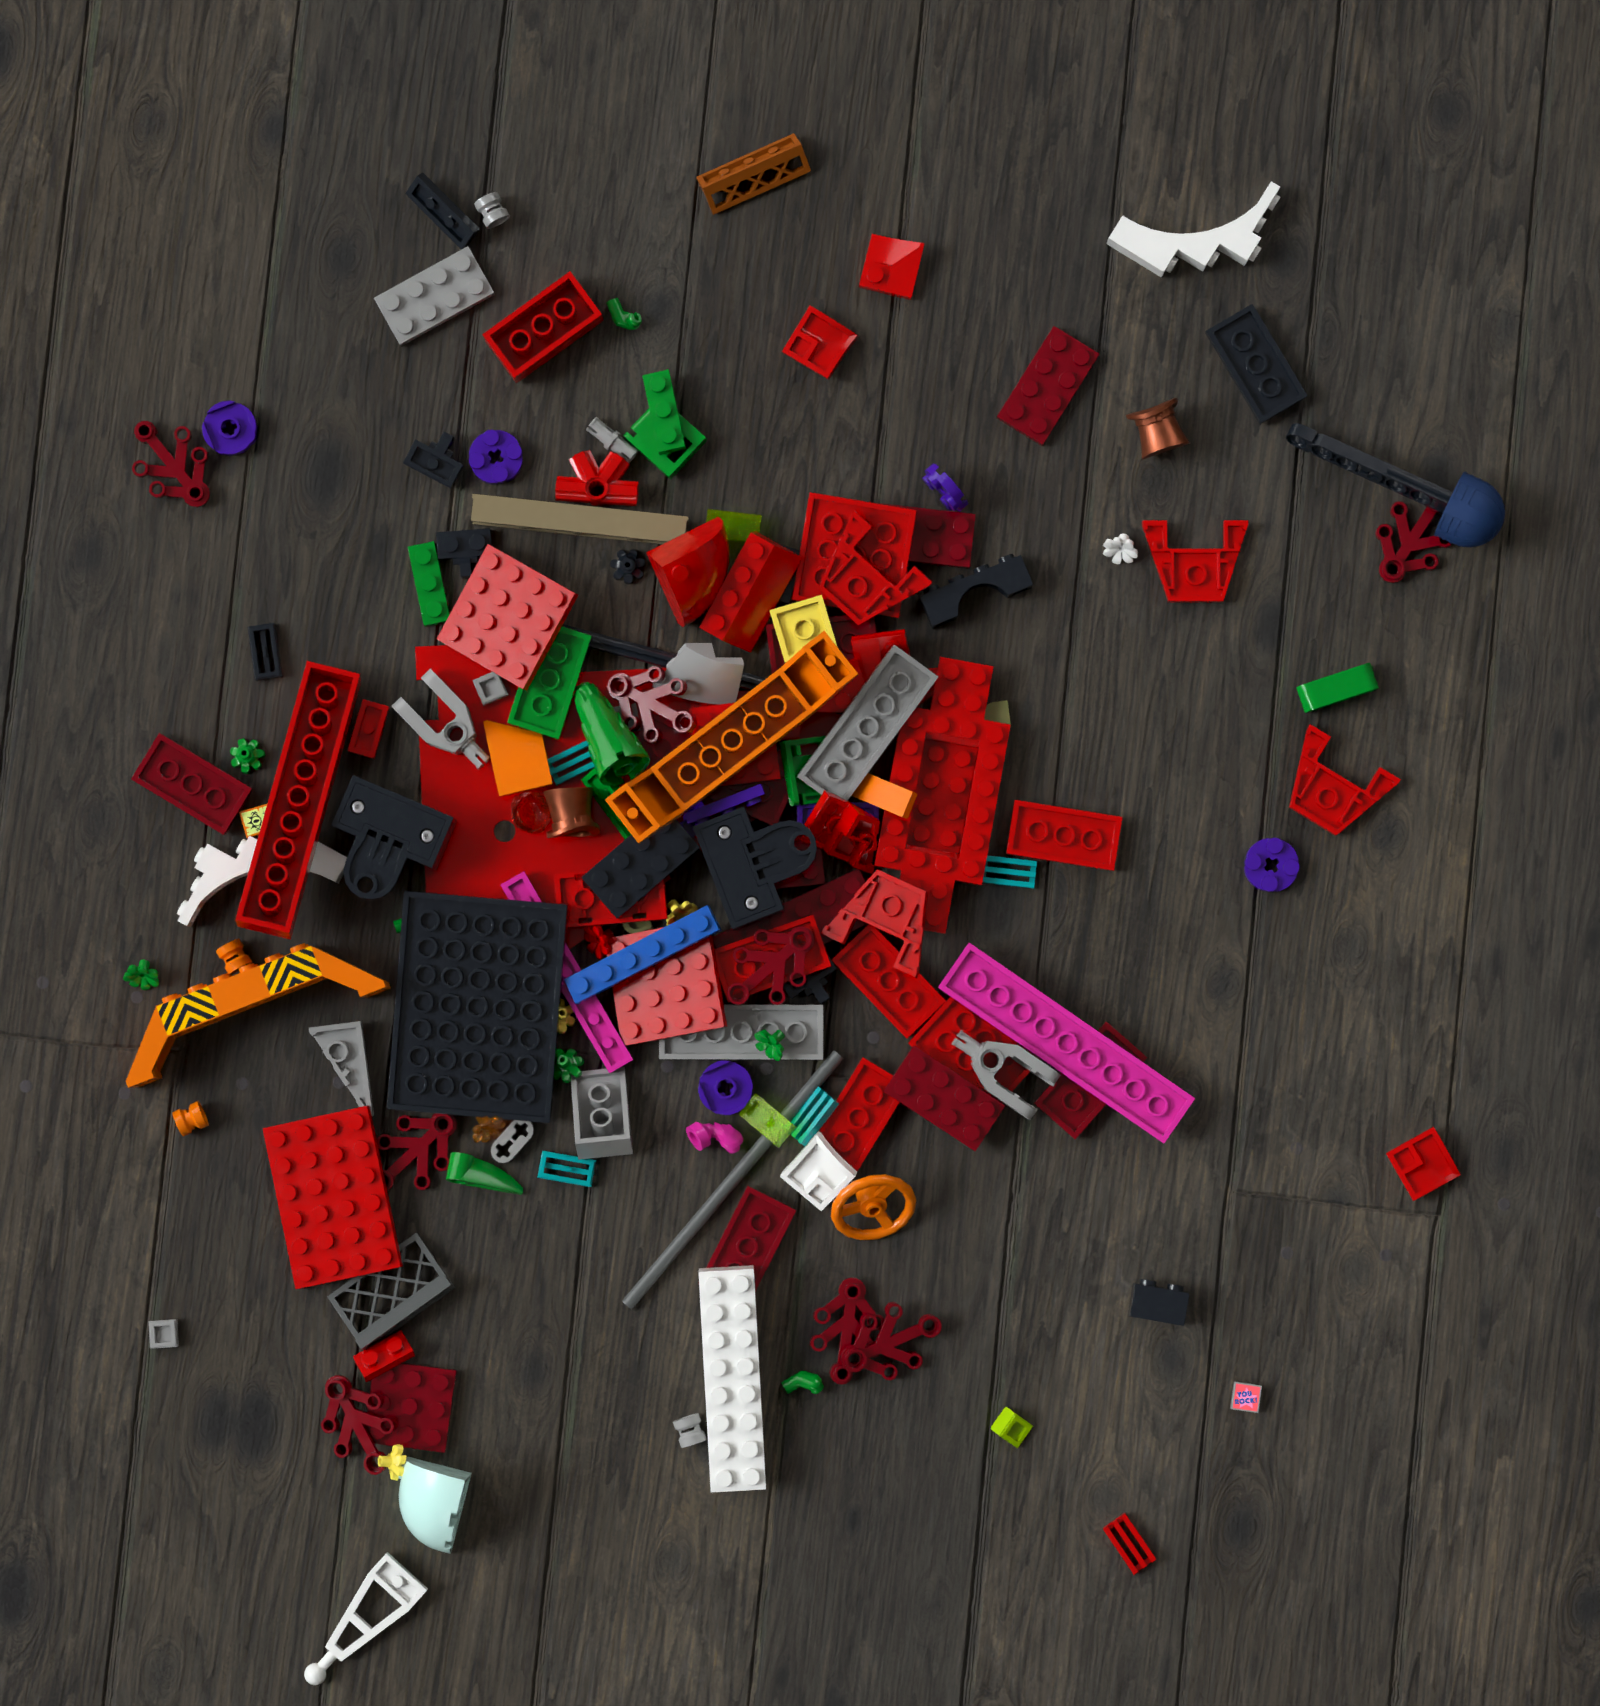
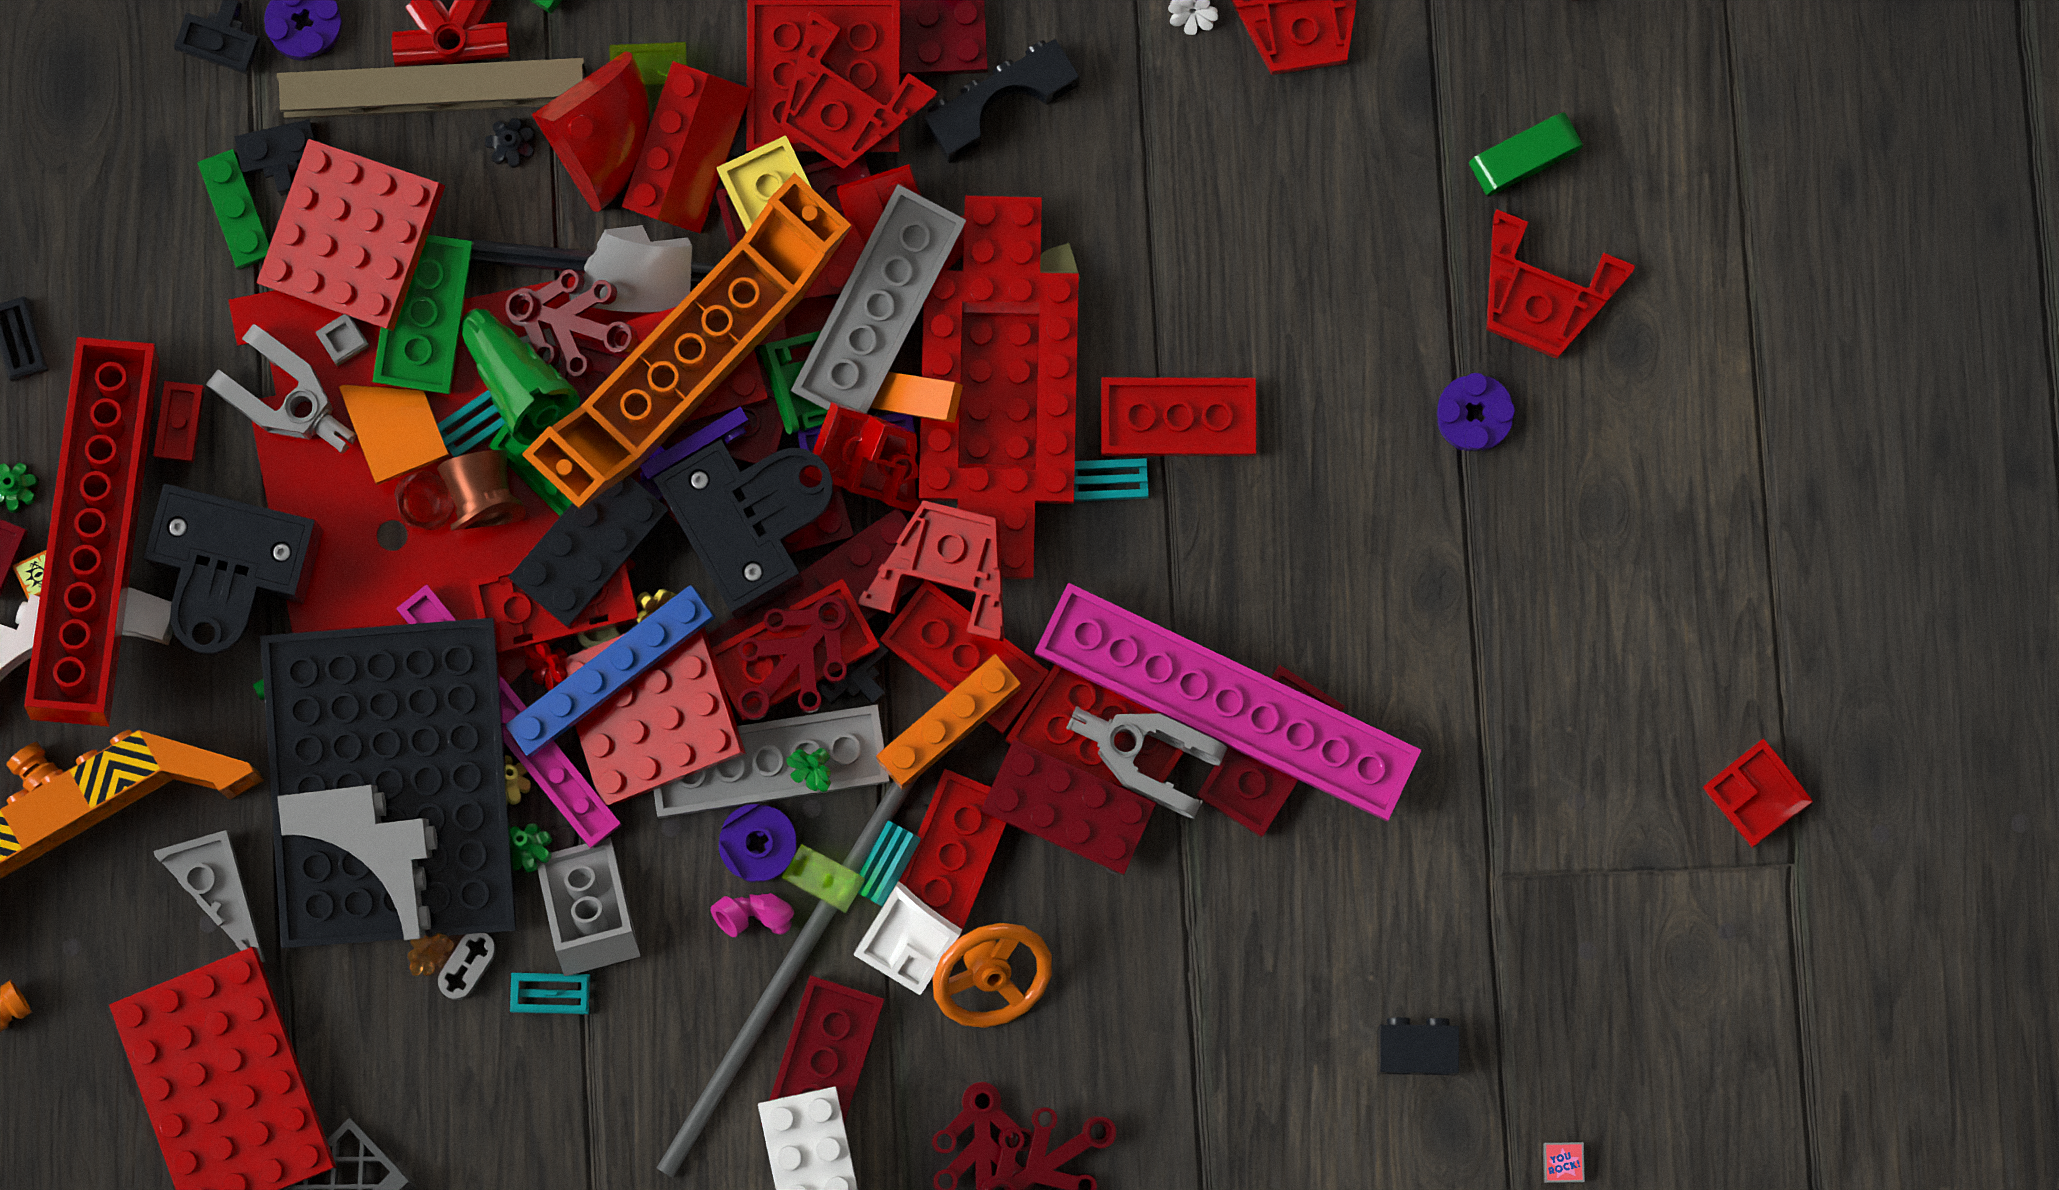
camera: 10 degrees left, 5 degrees down
dark red plant [377,1113,457,1191] -> none
green piece [446,1152,523,1195] -> none
none -> light grey arch [277,785,438,940]
none -> orange brick [876,654,1021,791]

